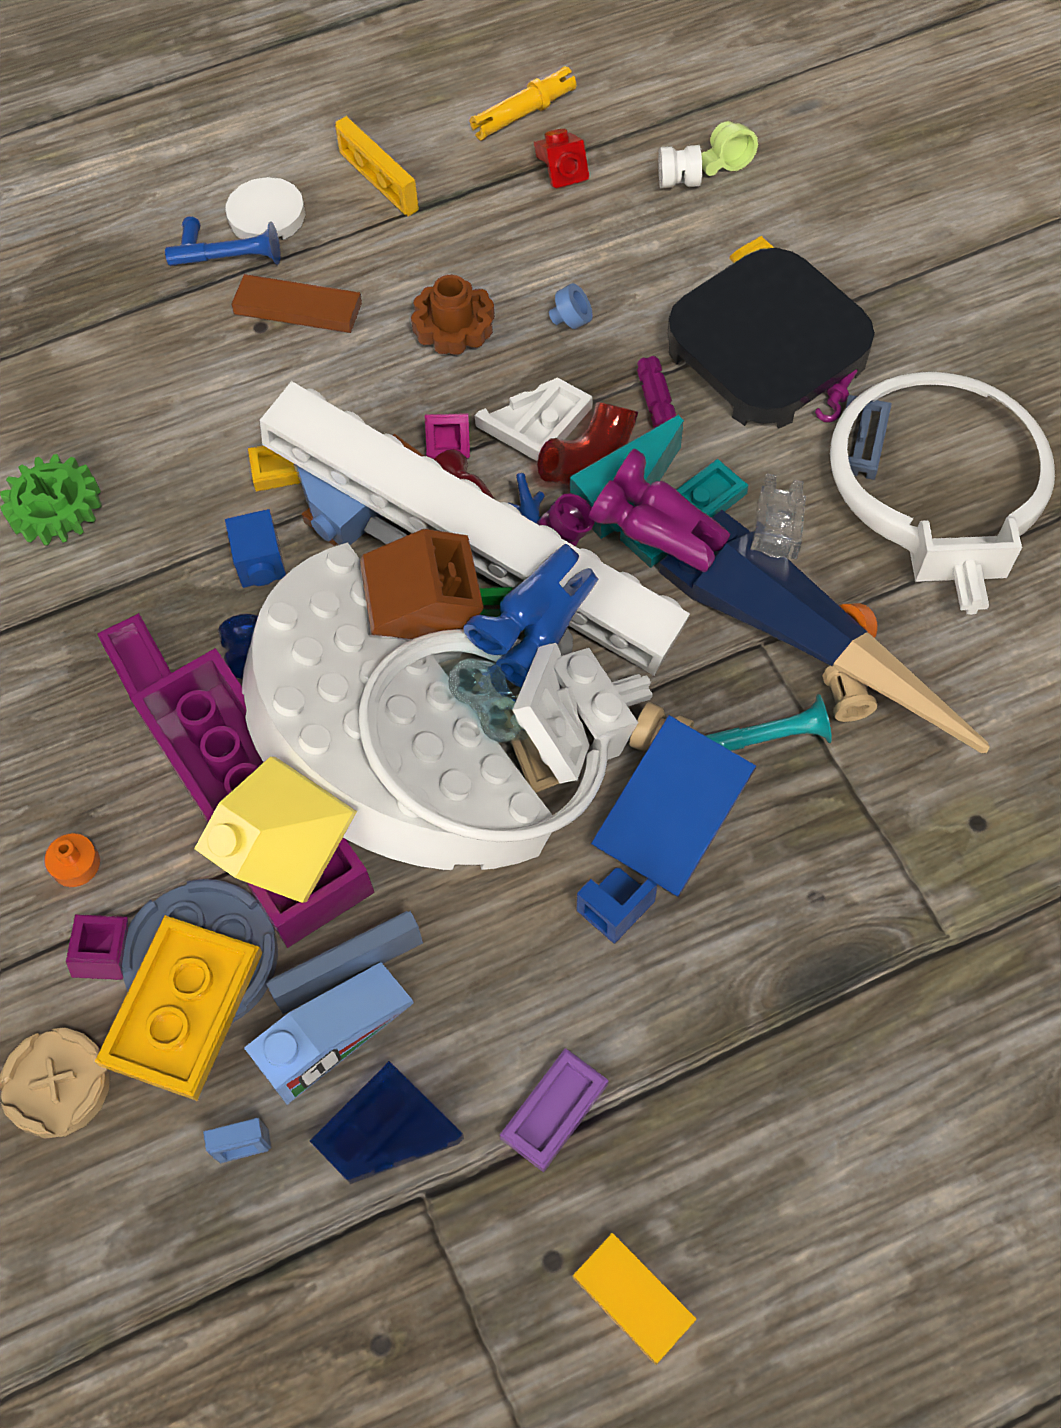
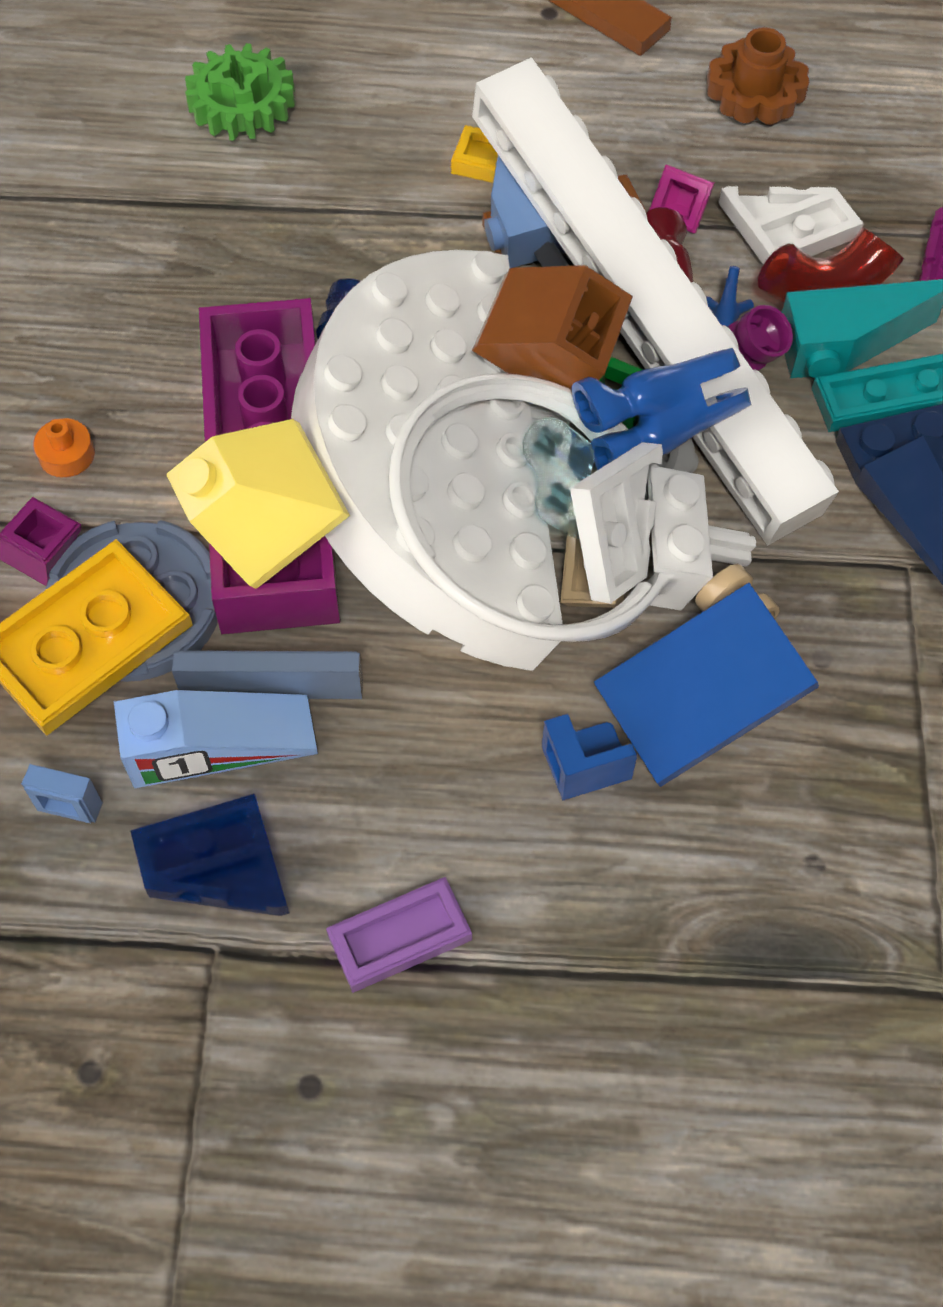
camera: 25 degrees right, 0 degrees up
magenta tile [97,613,171,696] -> none
blue brick [225,509,286,588] -> none
medium blue tile [549,283,593,329] -> none
yellow tile [573,1233,697,1365] -> none
magenta piece [588,448,730,572] -> none
teal piece [704,694,832,751] -> none

